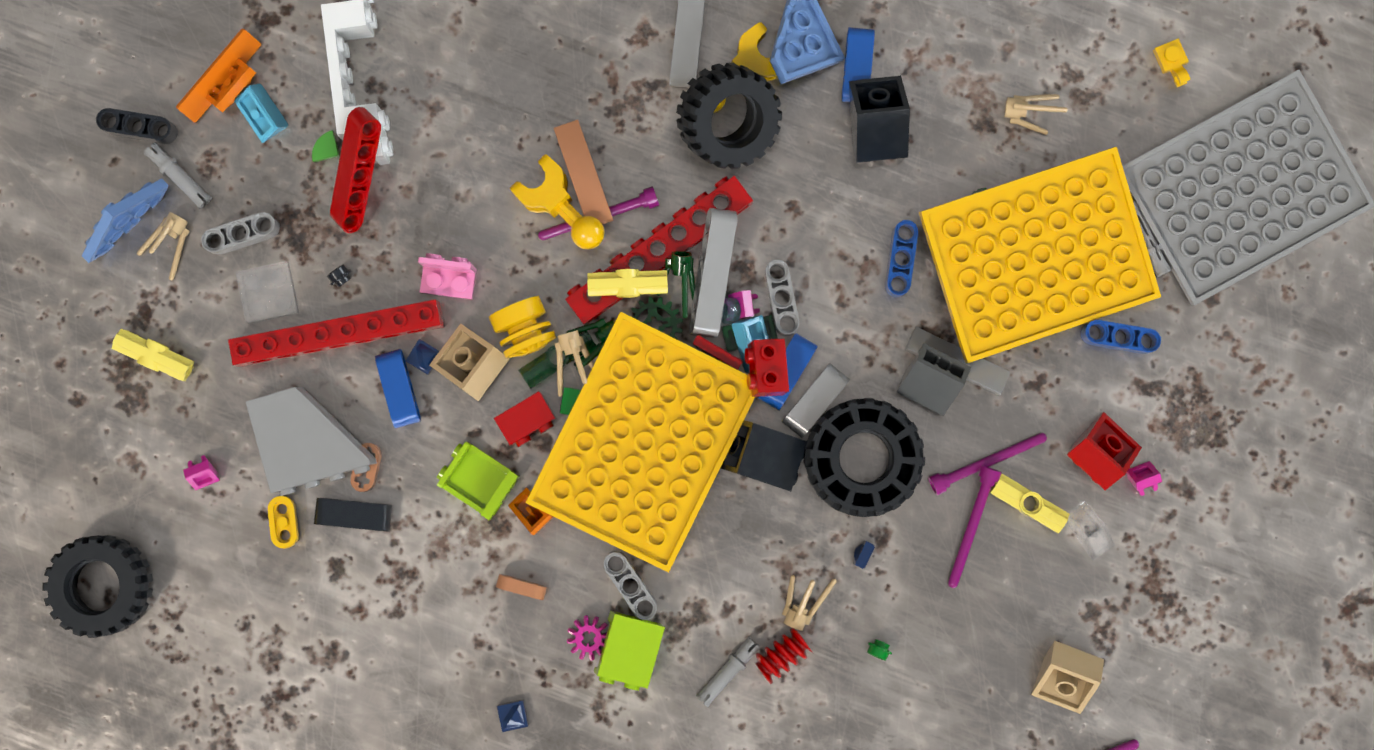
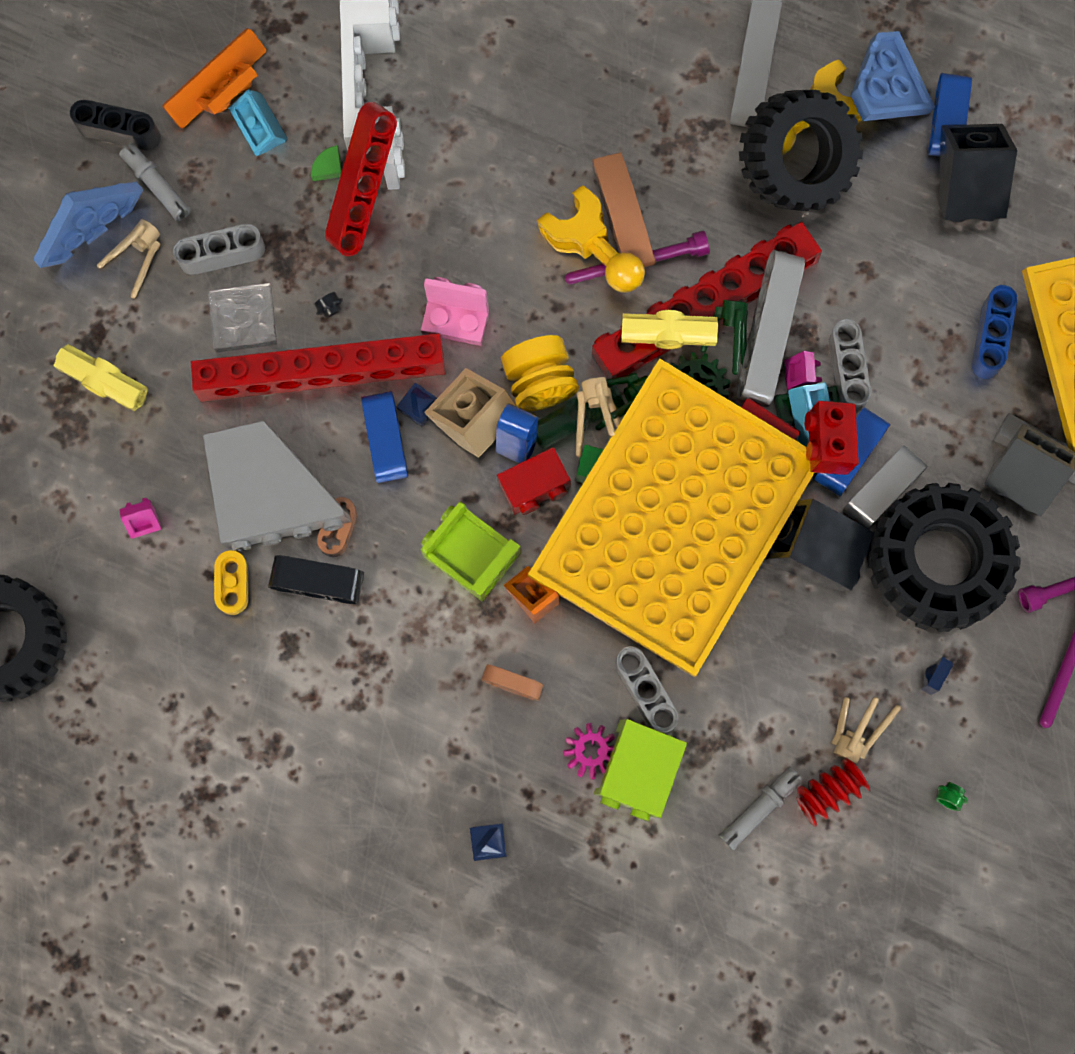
camera: 10 degrees right, 10 degrees down
clear light blue tile [721,298,741,324] -> none
none -> blue beam [496,403,538,464]

